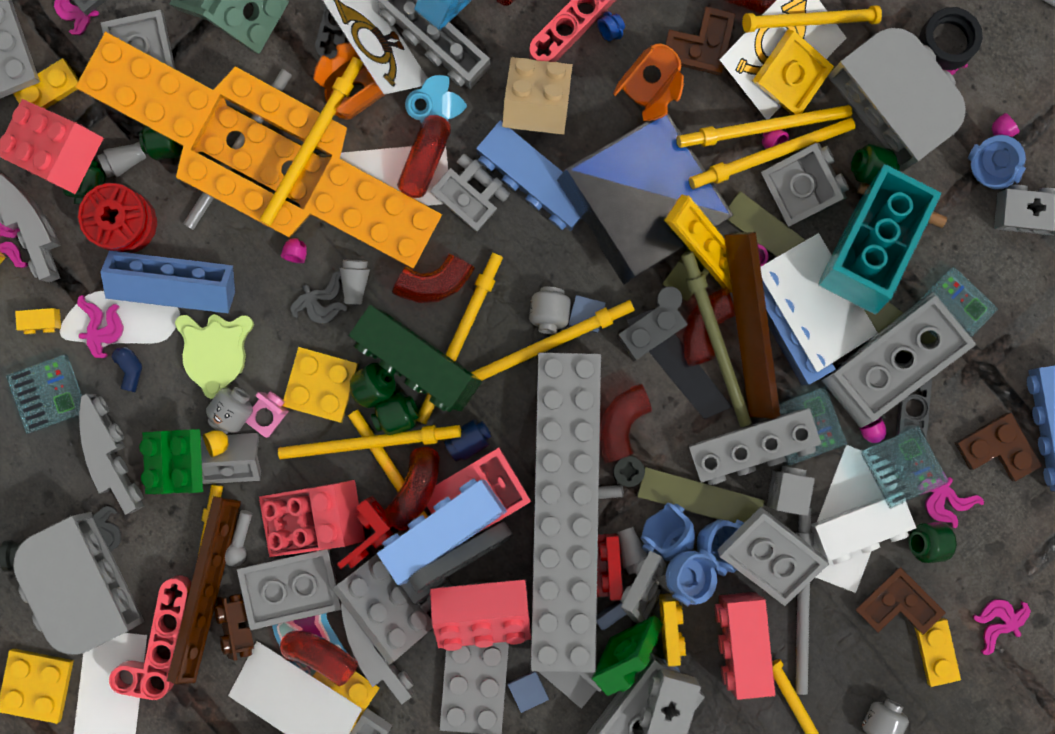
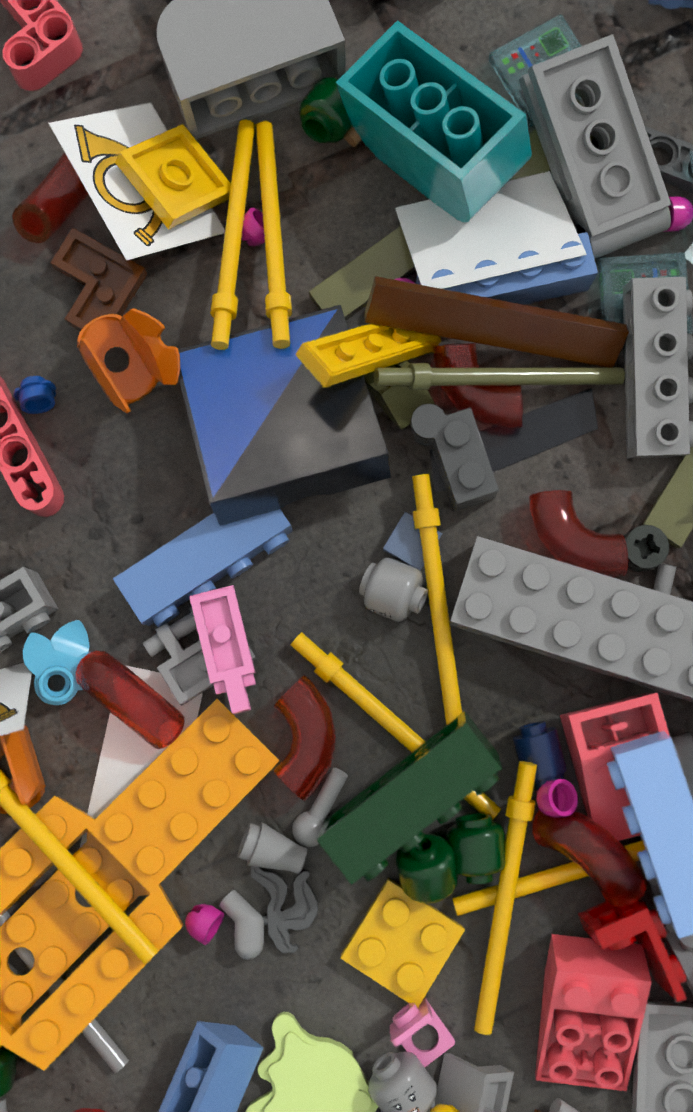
camera: 65 degrees left, 5 degrees down
tan brick [502,57,573,135] -> none
yellow bar [742,5,882,33] -> none
light grey plate [761,143,849,227] -> none
none -> bright pink hinge [189,585,256,714]
none -> light grey arm [219,890,264,960]
none -> light grey bar [292,767,348,847]
none -> dark pink hinge [536,779,578,817]

